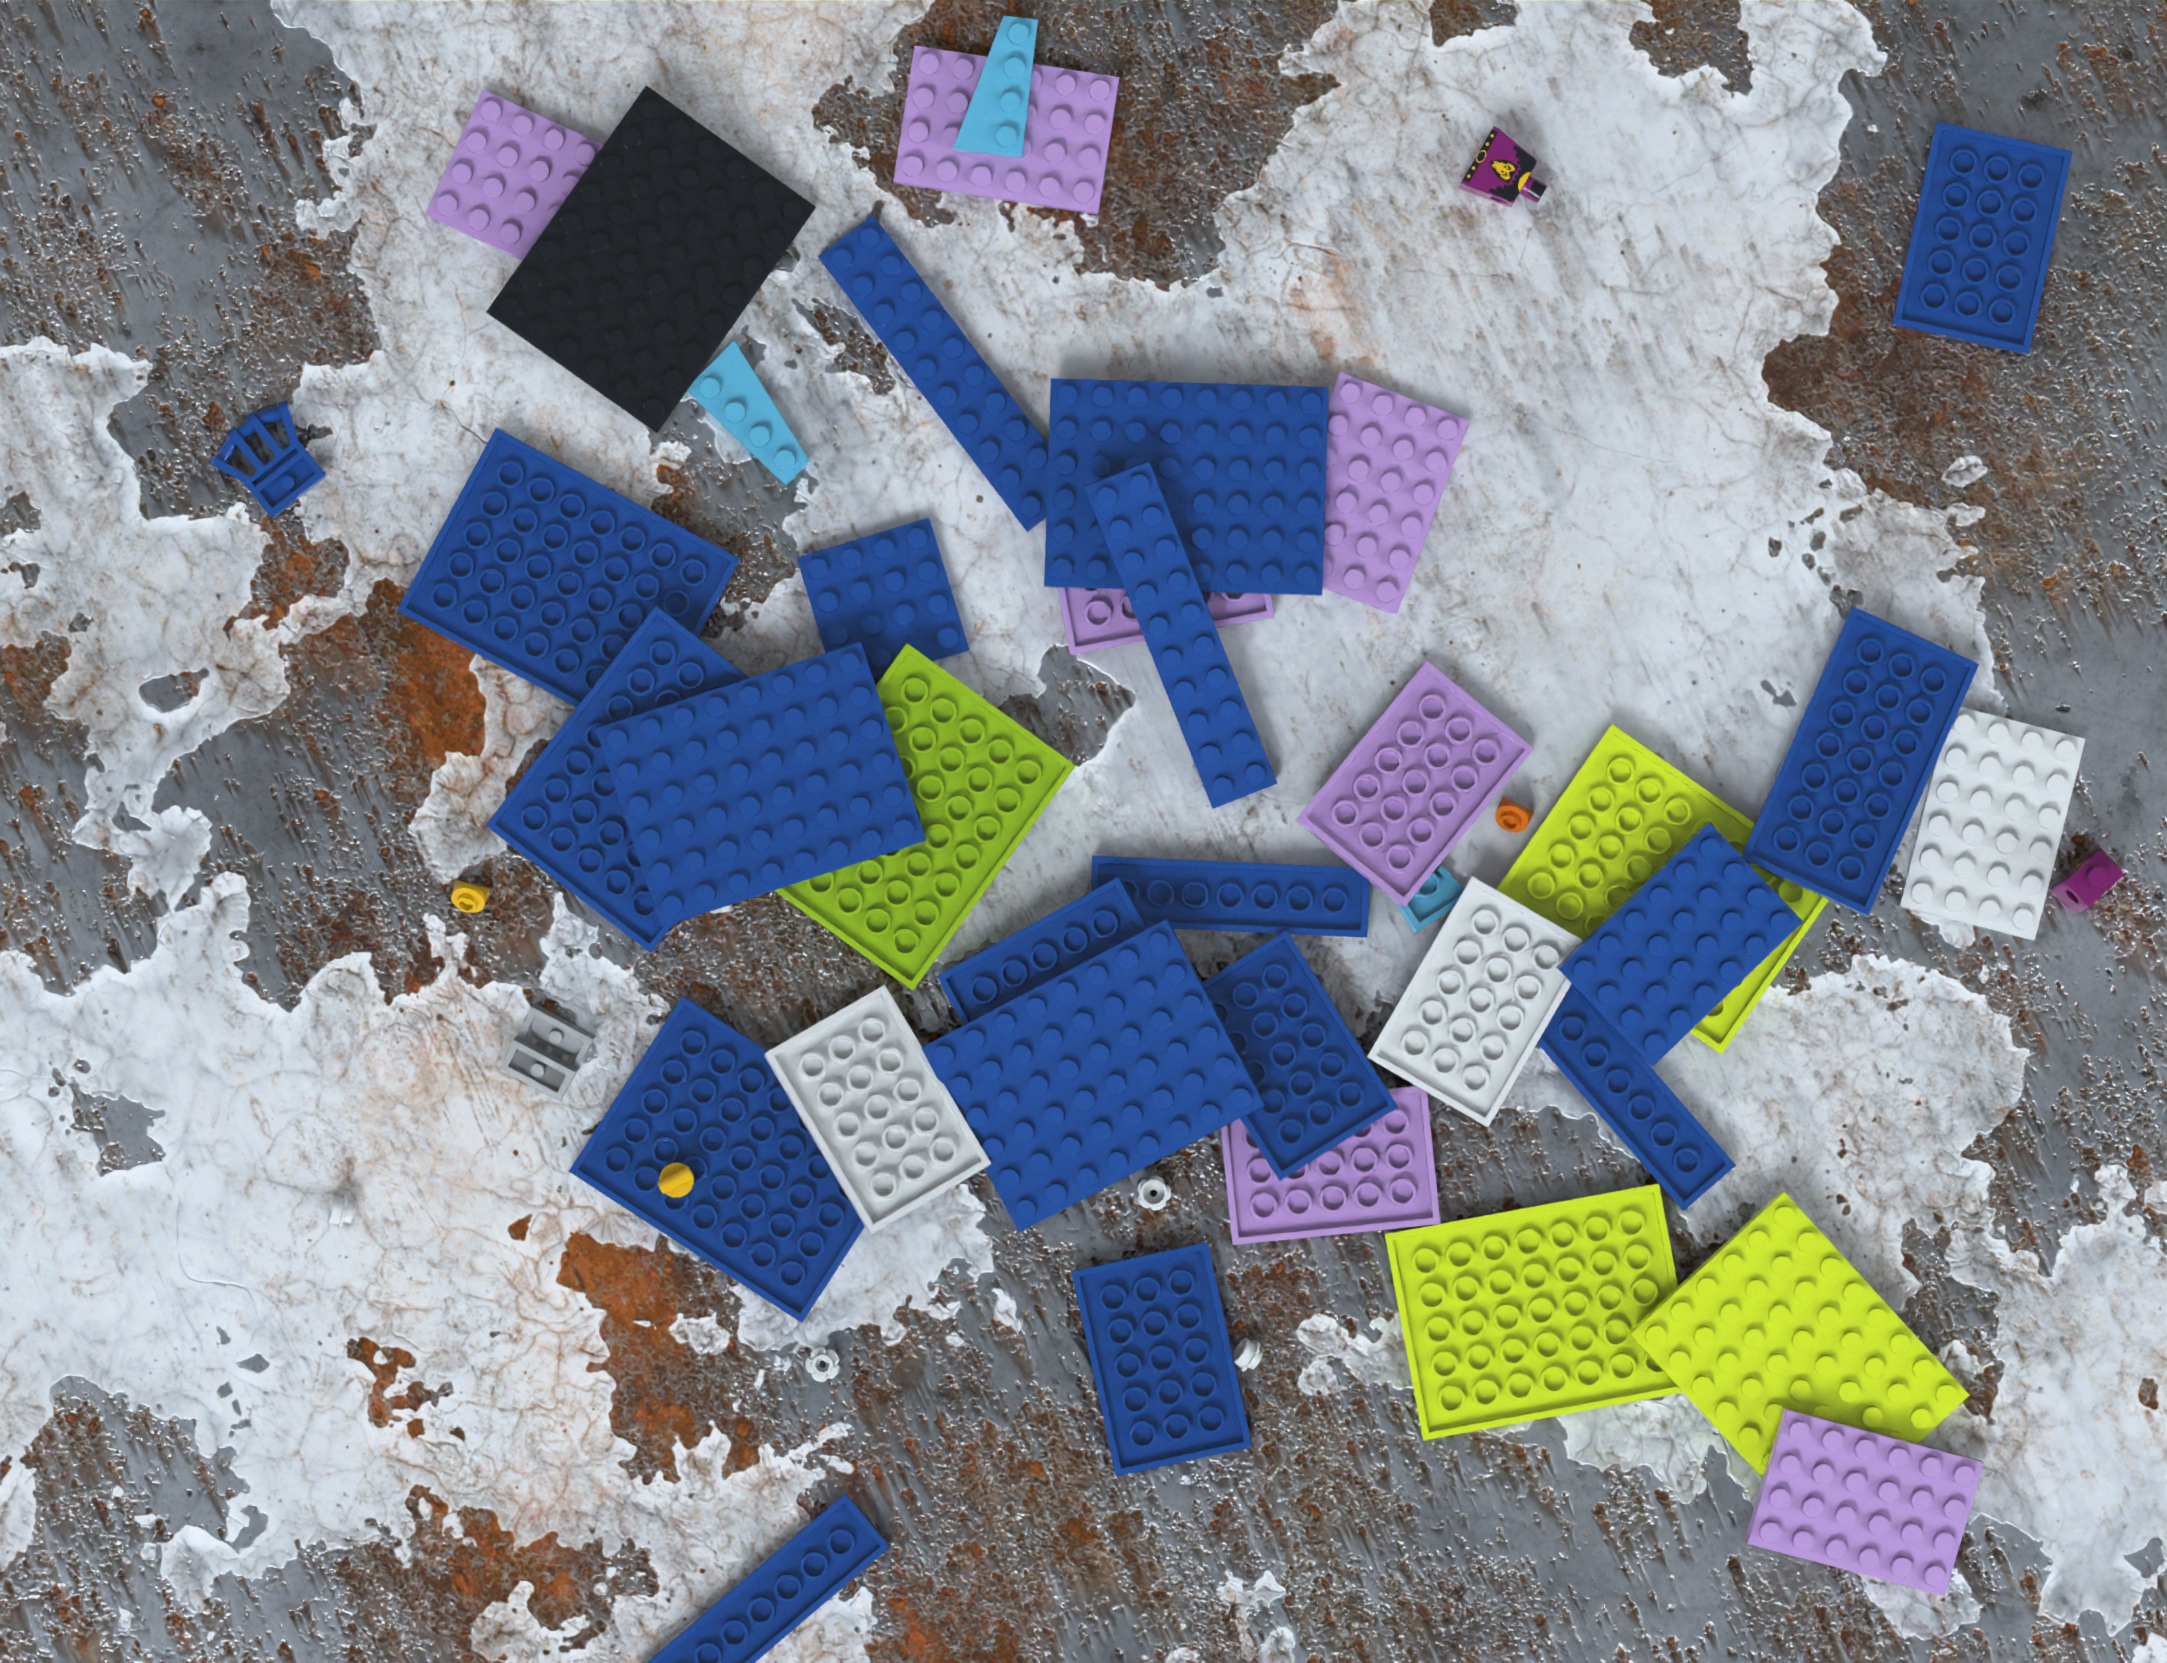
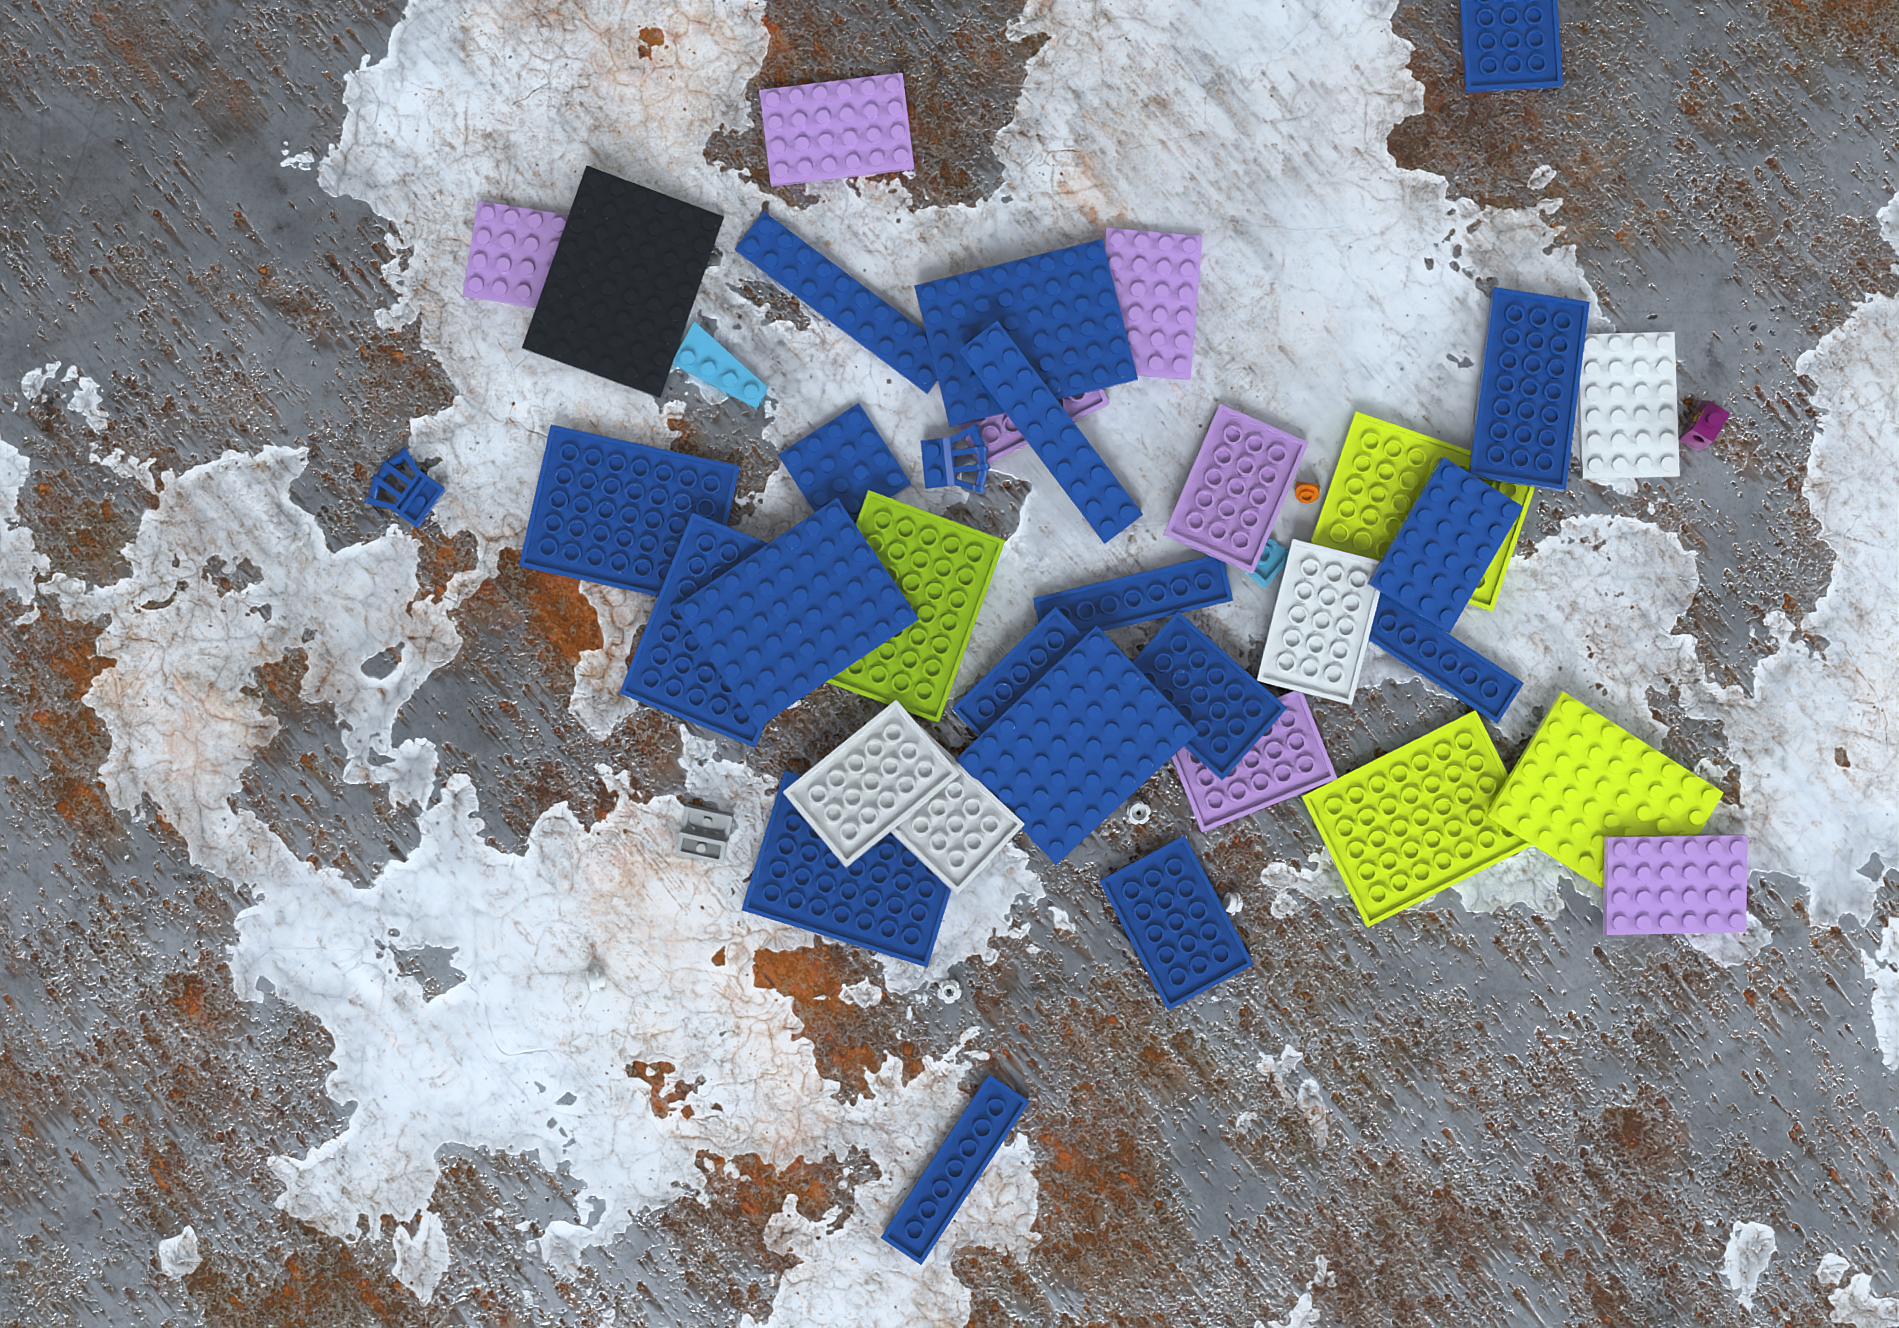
camera: 20 degrees left, 0 degrees up
yellow plate [451,880,490,913] -> none
yellow plate [657,1162,695,1198] -> none
medium azure wing [953,16,1038,159] -> none
torso [1459,126,1547,207] -> none
none -> white plate [783,700,959,868]
none -> blue plate [920,423,990,494]

